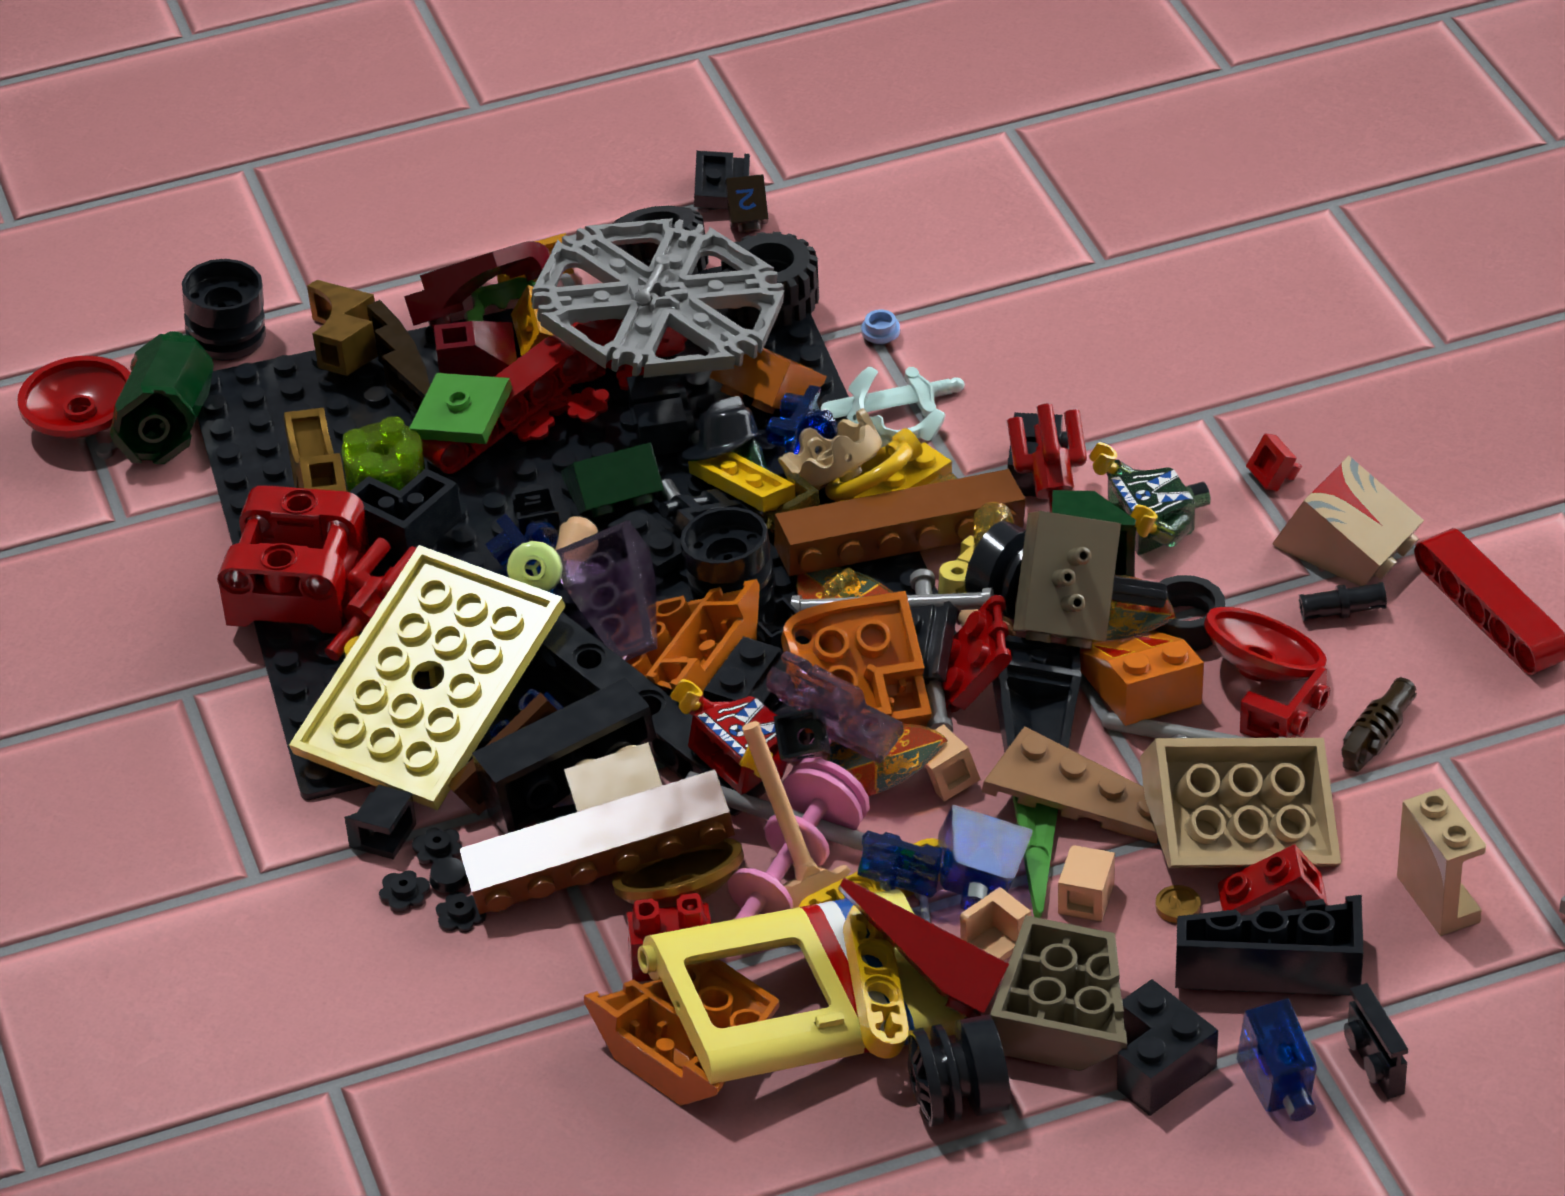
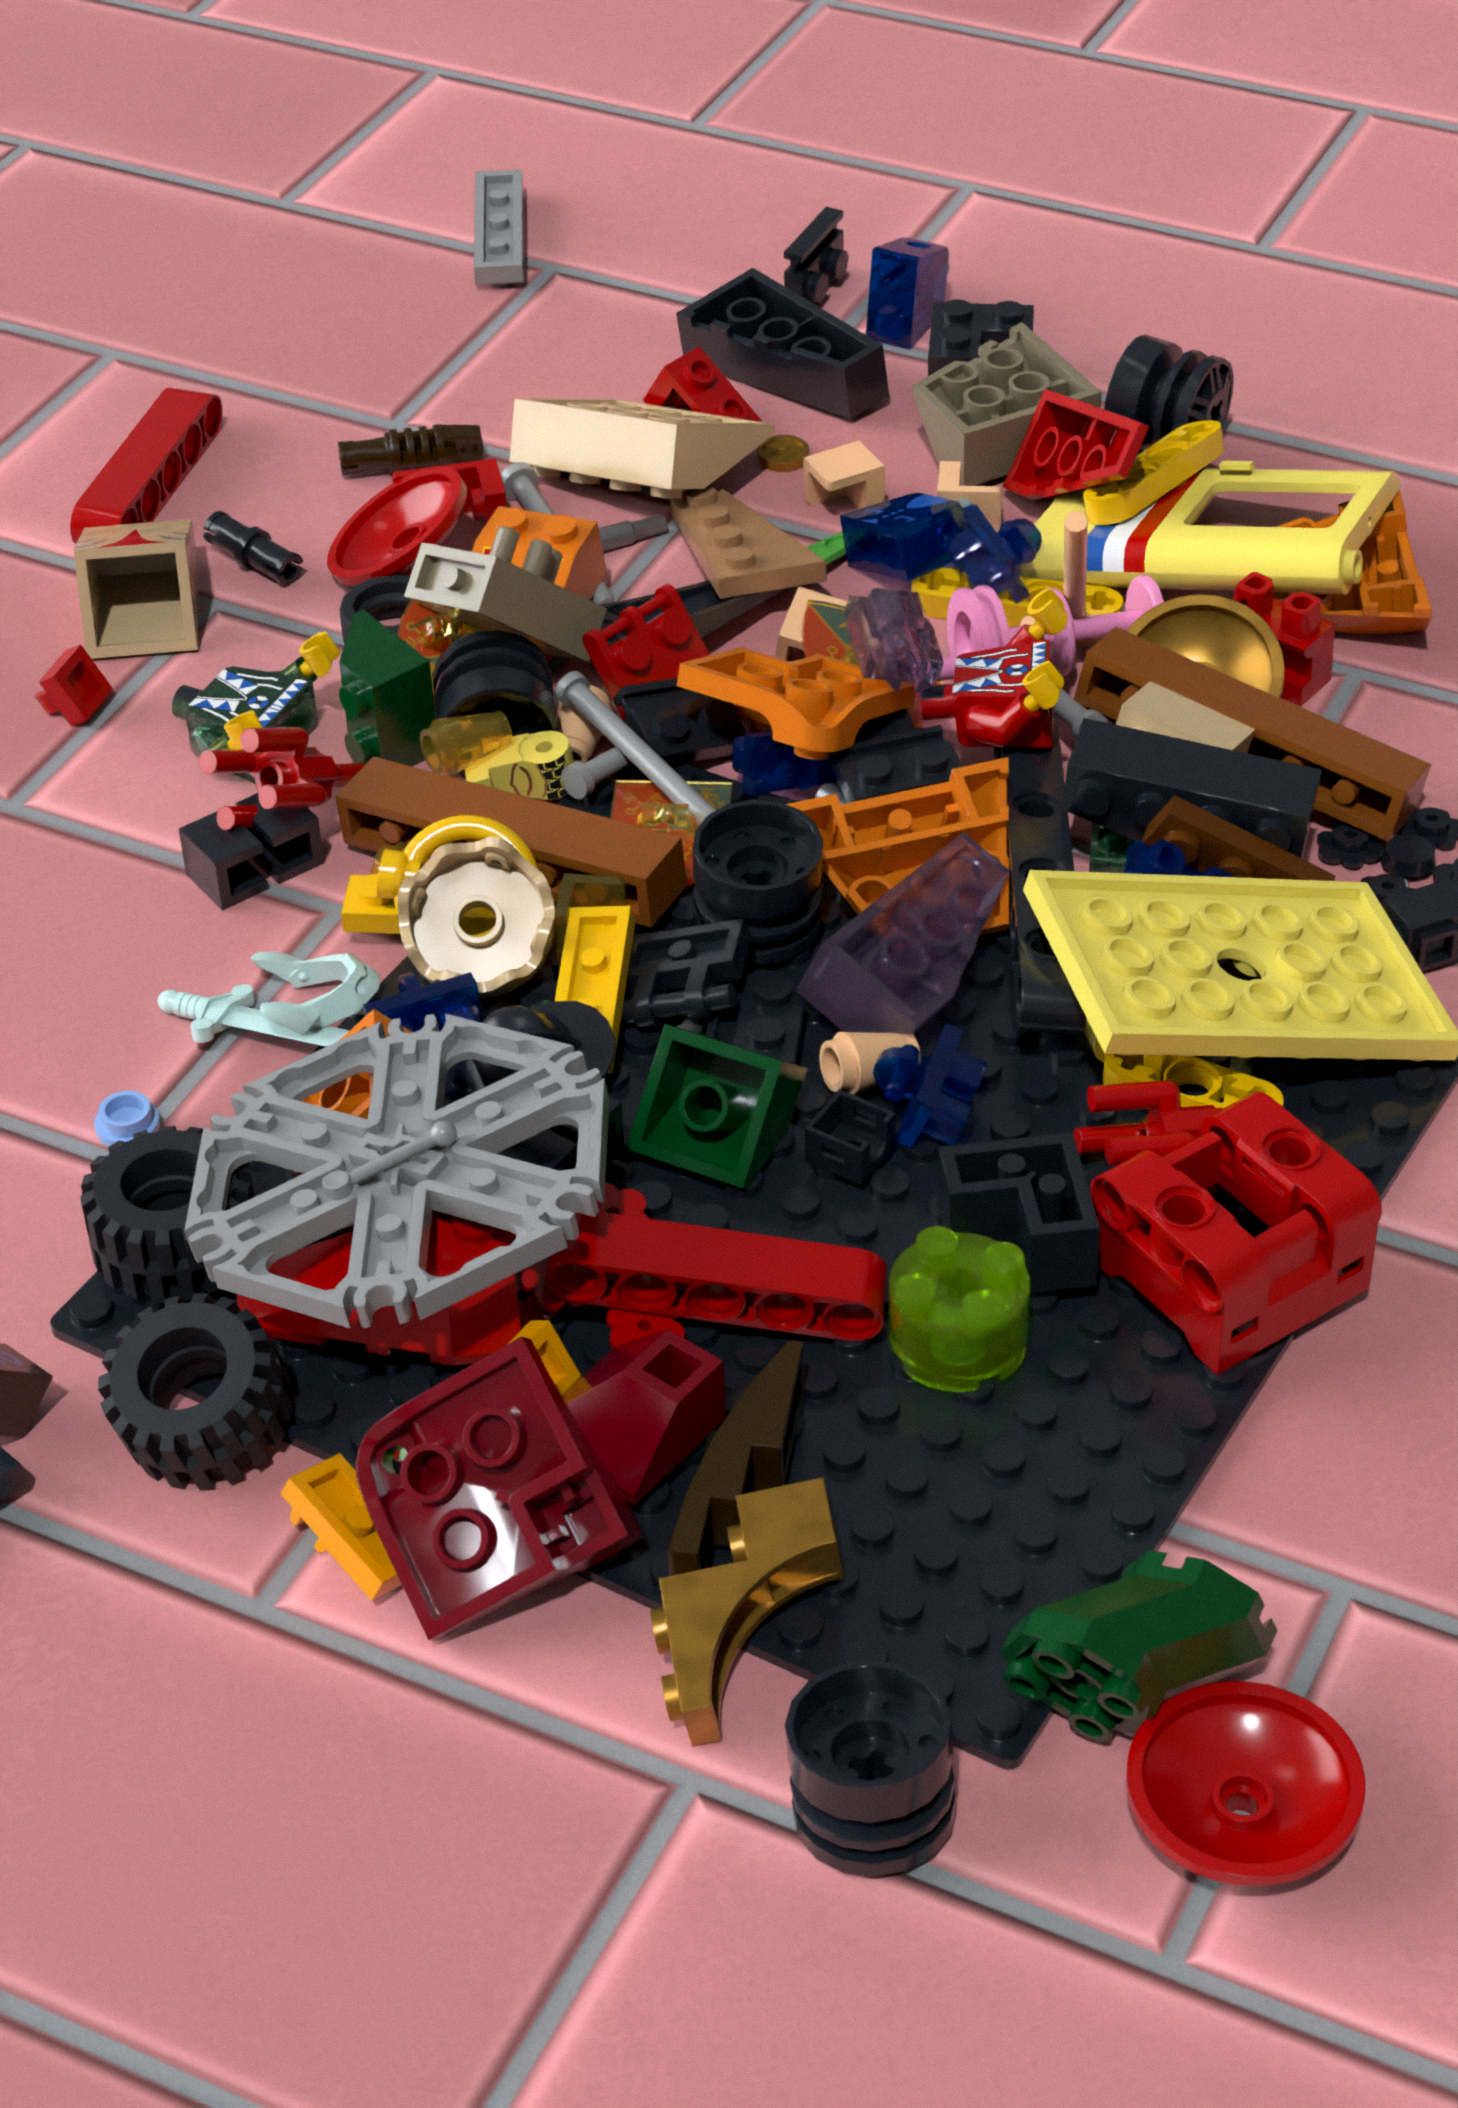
camera: 135 degrees left, 0 degrees up
pearl gold arch [283,408,346,491] -> none
bright green plate [409,373,513,444] -> none
yellowish green head [507,541,563,592] -> none
black piece [773,708,831,763] -> none
tan panel [1397,788,1486,936] -> none

